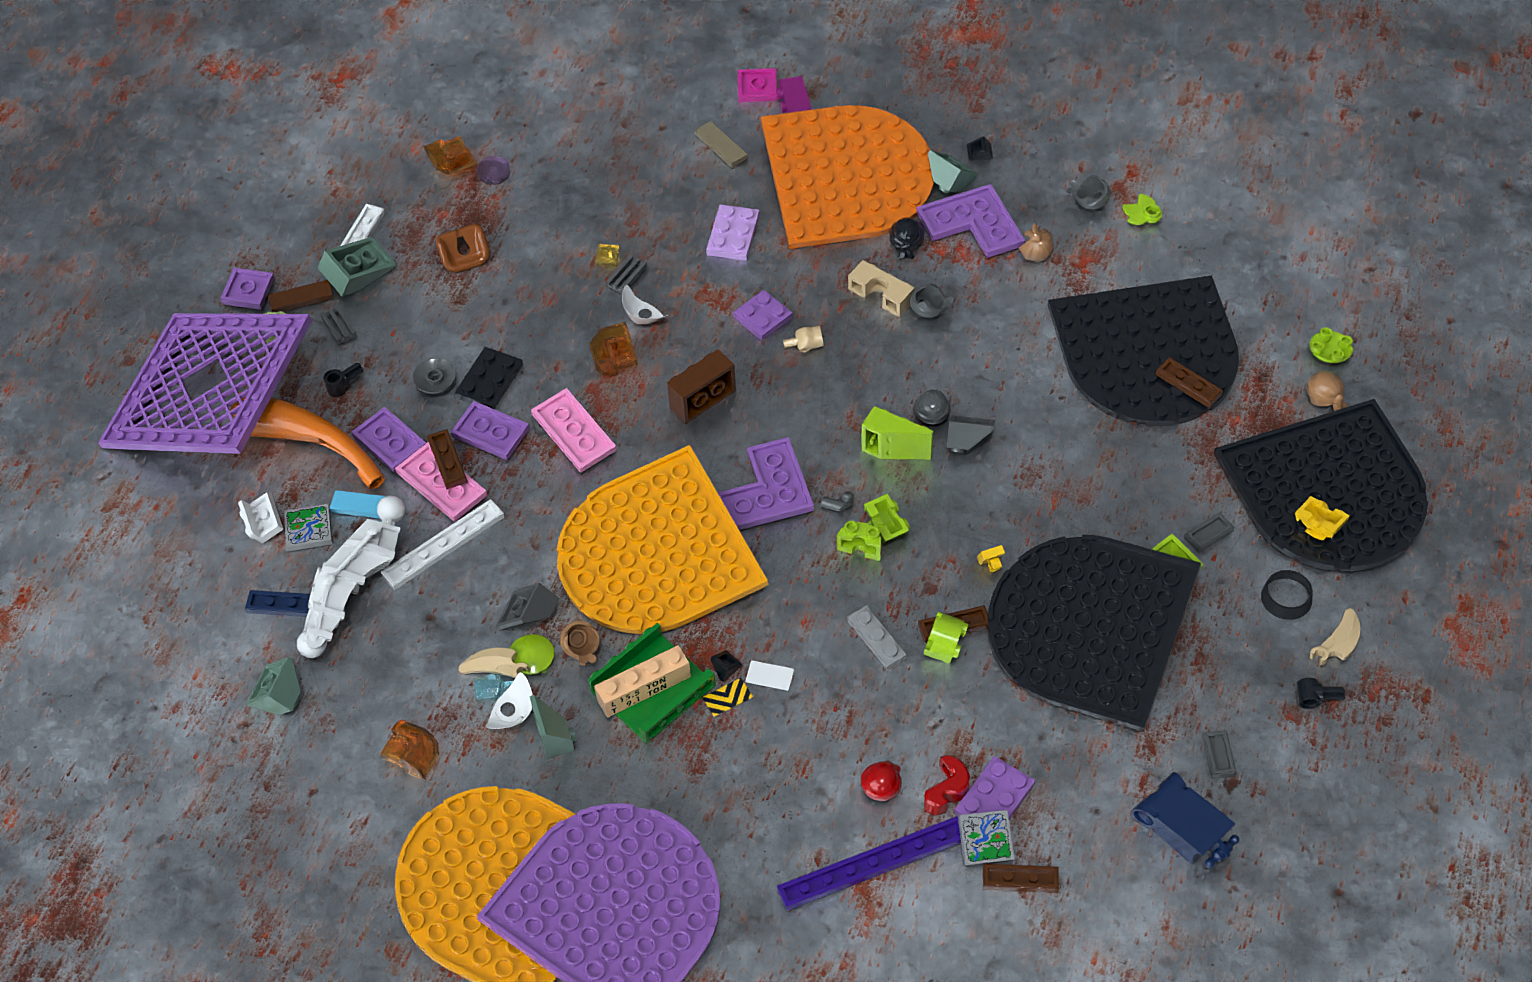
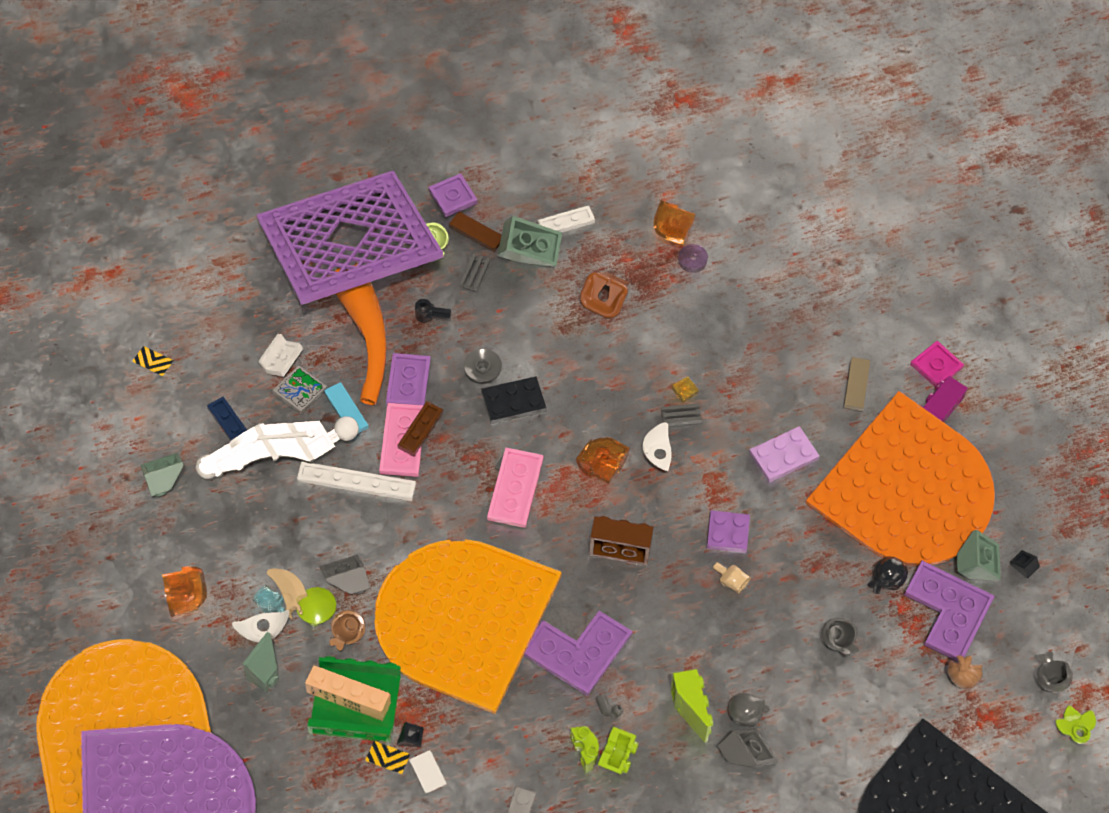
camera: 45 degrees right, 5 degrees up
medium lavender plate [451,401,530,460] -> none
tan arch [848,260,914,317] -> none
none -> sticker [132,346,174,376]

